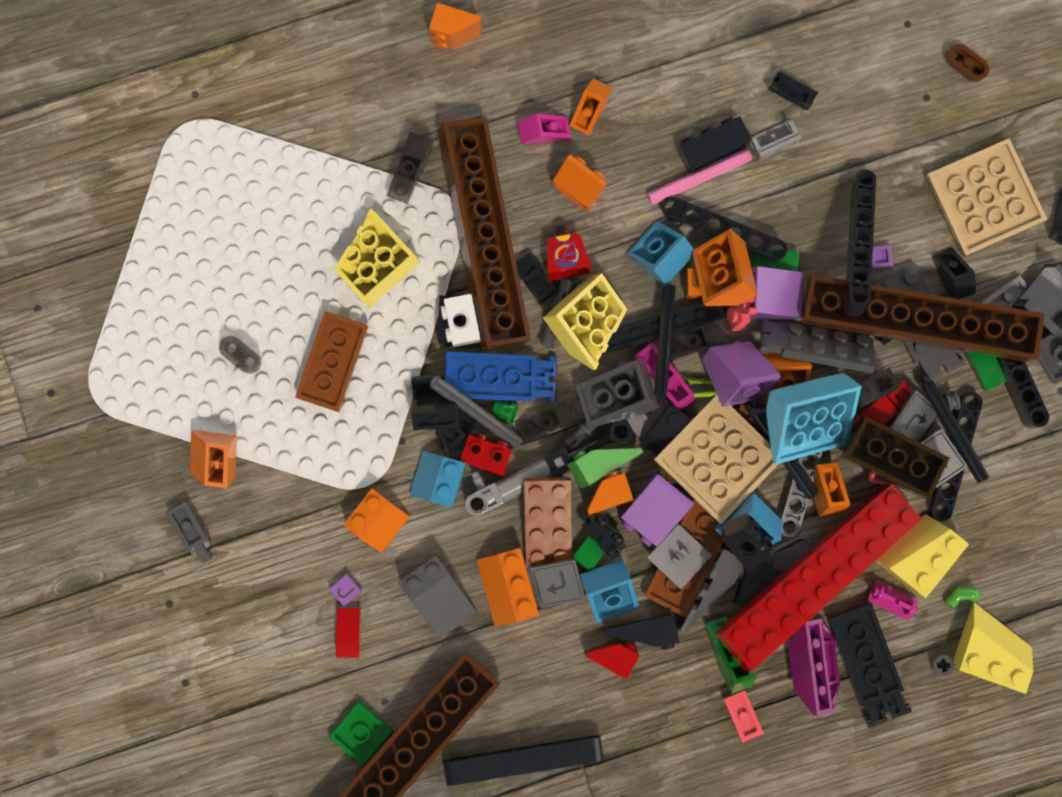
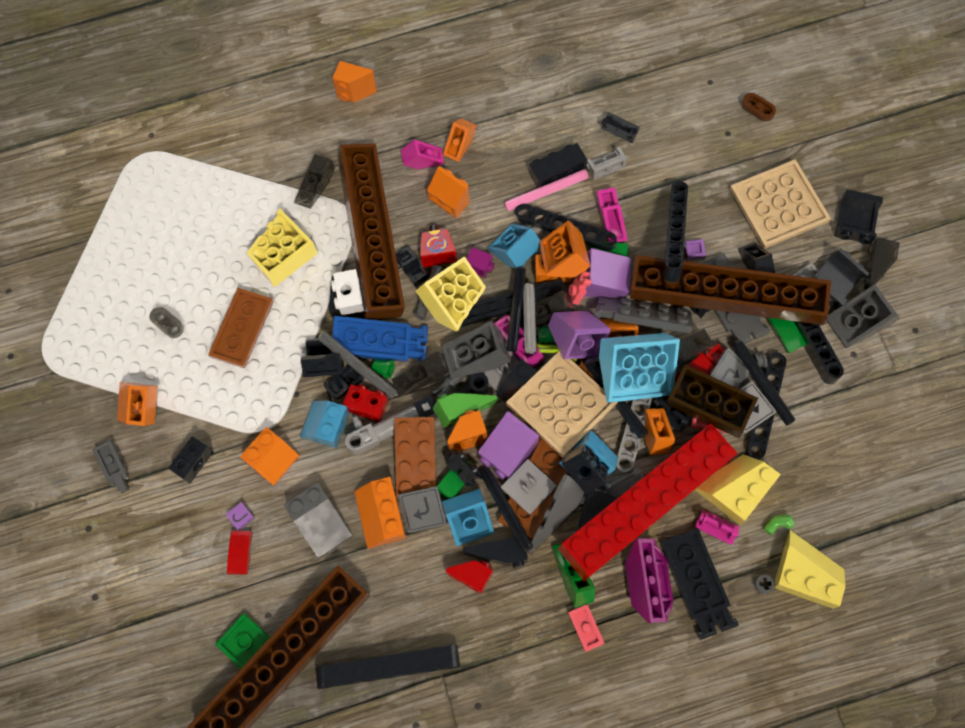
camera: 10 degrees right, 15 degrees down
none -> black brick [168,436,213,484]
none -> magenta brick [466,247,495,278]
none -> black axle [480,468,533,552]
none -> light grey axle [523,283,536,354]
none -> dark green cone [536,326,555,344]
none -> dark pink slope [595,187,628,243]
none -> black hinge [650,397,692,433]

